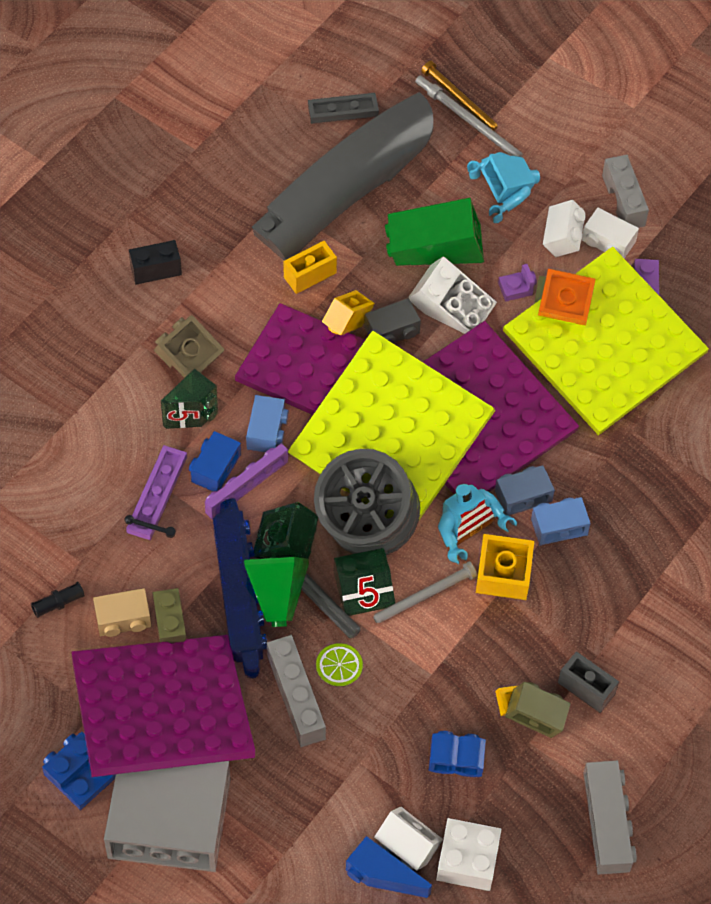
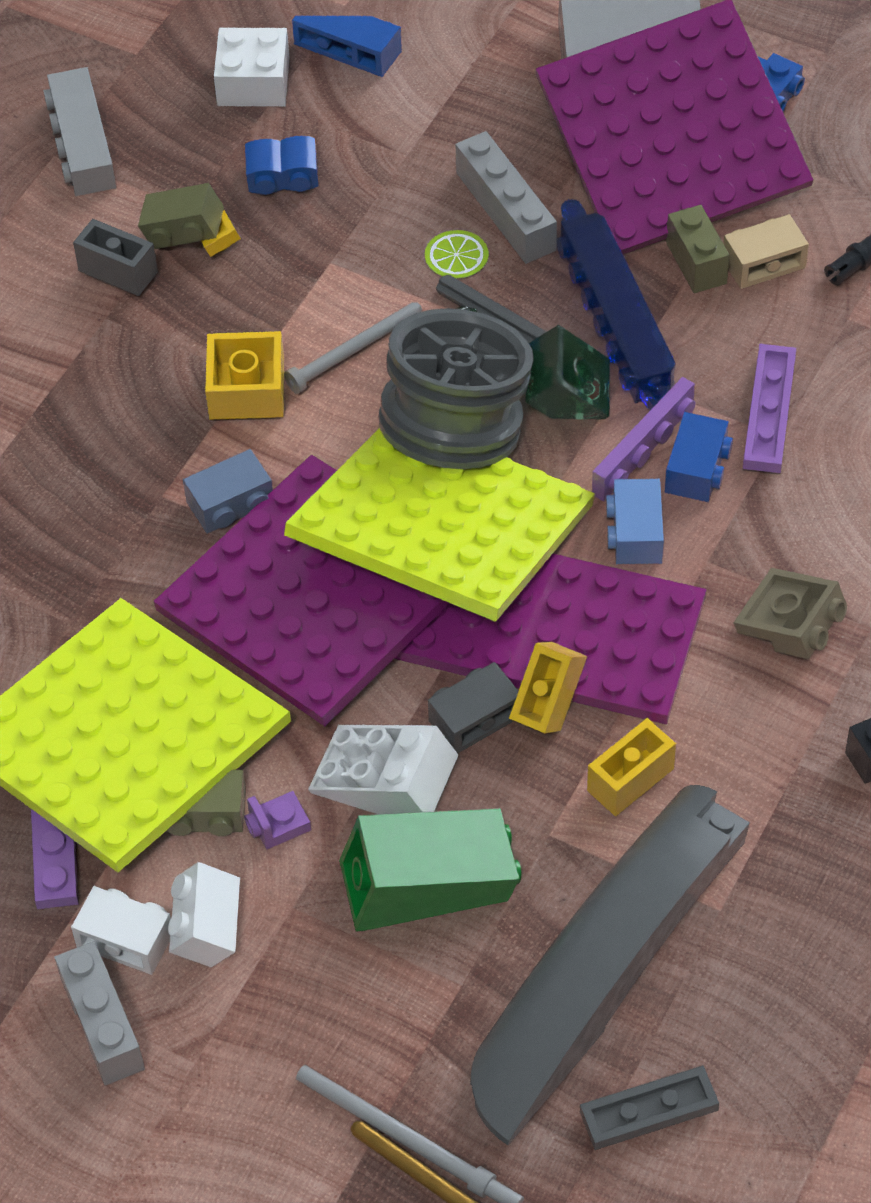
camera: 175 degrees right, 5 degrees down
black hinge [124,515,176,538] -> none
clear green slope [161,369,218,429] -> none
green slope [244,557,309,627] -> none
white brick [374,807,443,871] -> none
medium azure torso [438,484,517,564] -> none
medium azure torso [467,152,540,223] -> none
medium blue brick [531,497,590,546] -> none
orange plate [538,269,596,326] -> none

